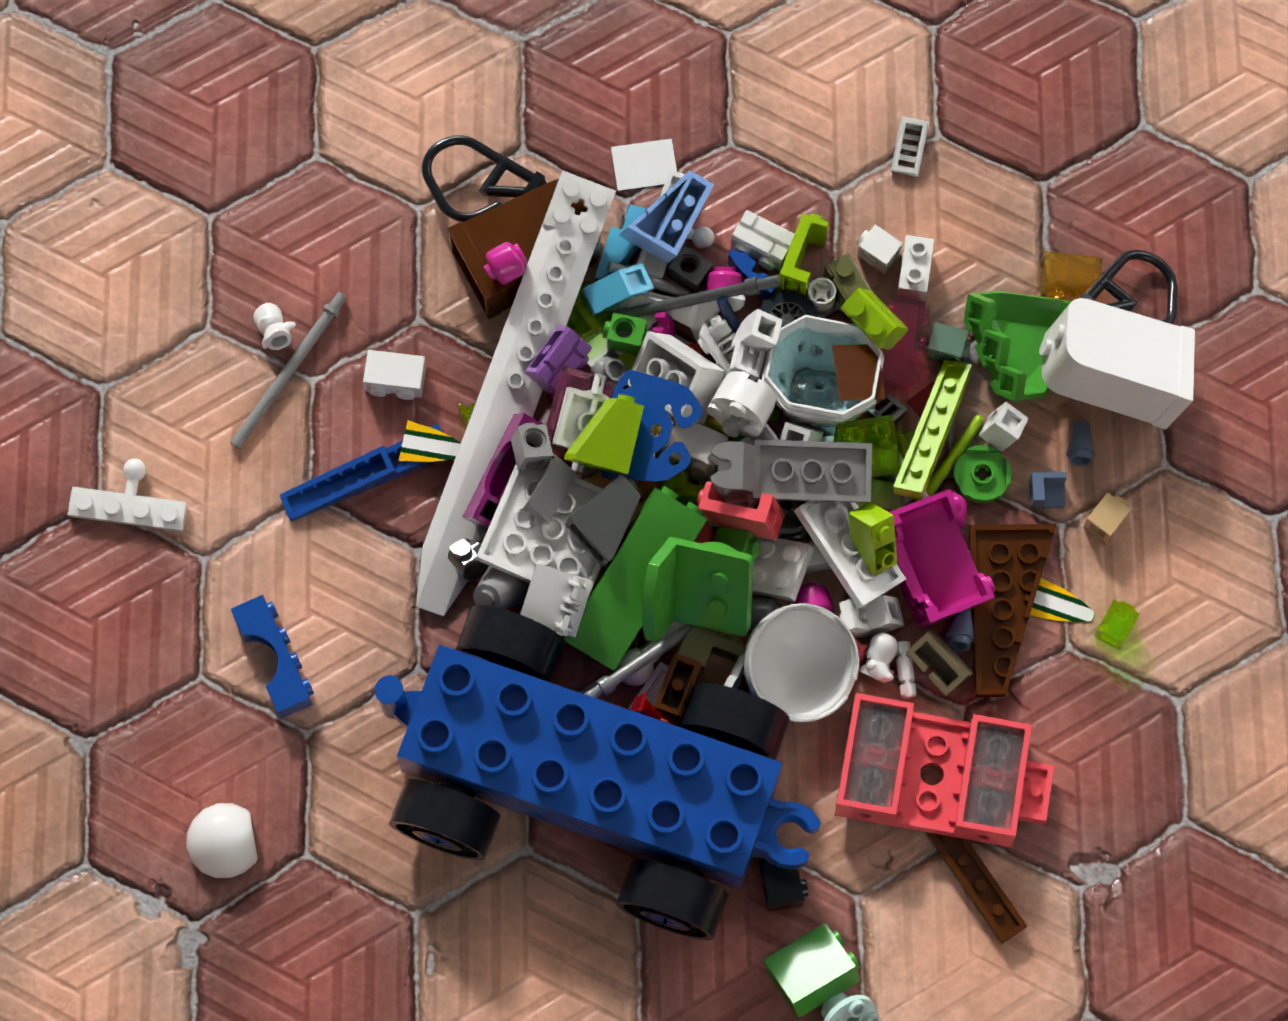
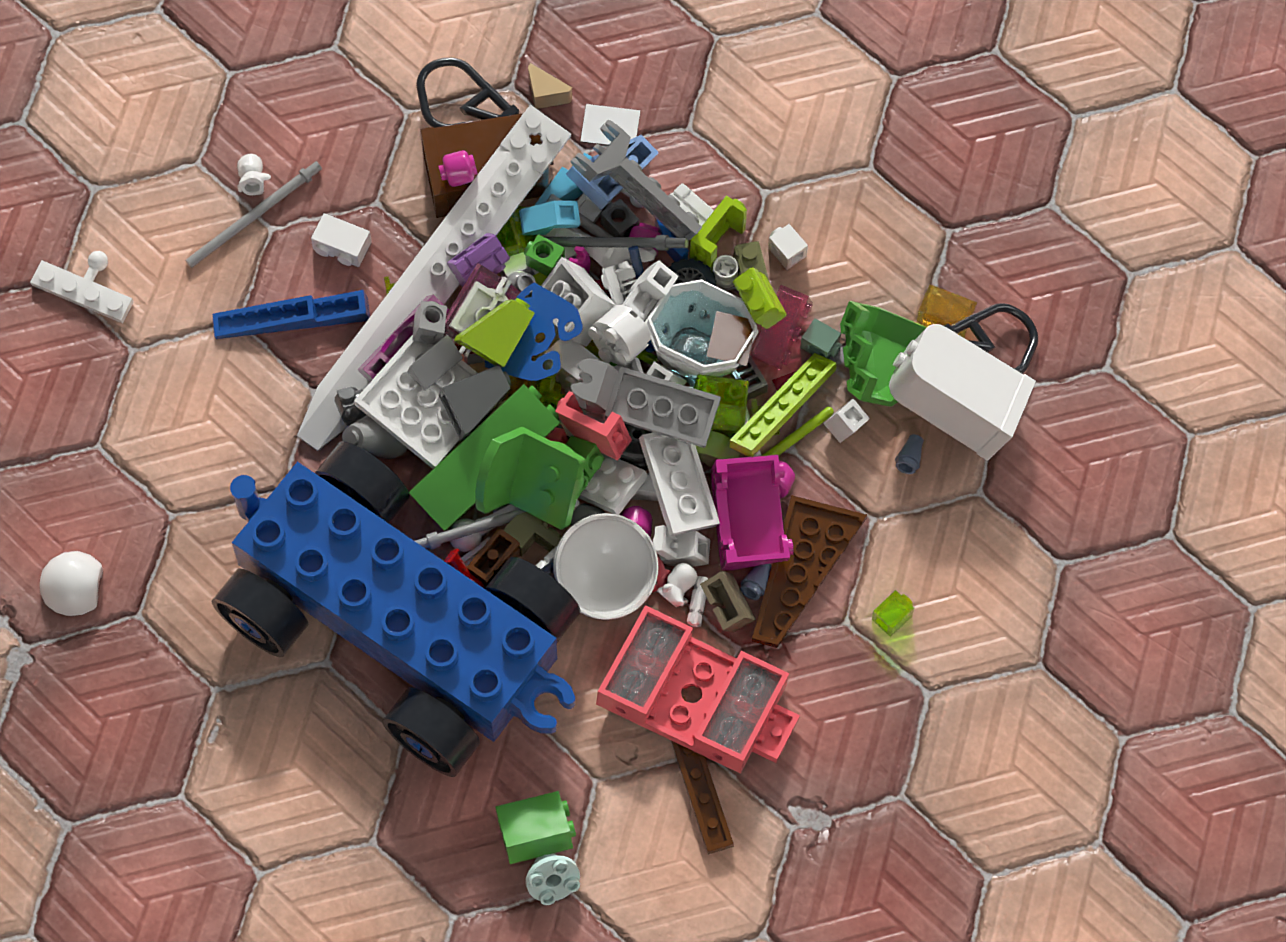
camera: 15 degrees right, 5 degrees down
blue arch [231,595,314,719] -> none
sticker [399,420,461,462] -> none
white hinge [520,563,593,637] -> none
black slope [758,857,809,911] -> none
lime slope [848,502,897,576] -> none
white slope [890,116,929,177] -> none
white brick [896,235,934,304] -> none
bright green plate [953,445,1012,504] -> none
sand blue panel [1029,472,1067,509] -> none
sticker [1030,577,1094,622] -> none
tan brick [1083,493,1131,544] -> none
none -> tan slope [528,63,572,109]
none -> light grey hinge [571,120,702,240]

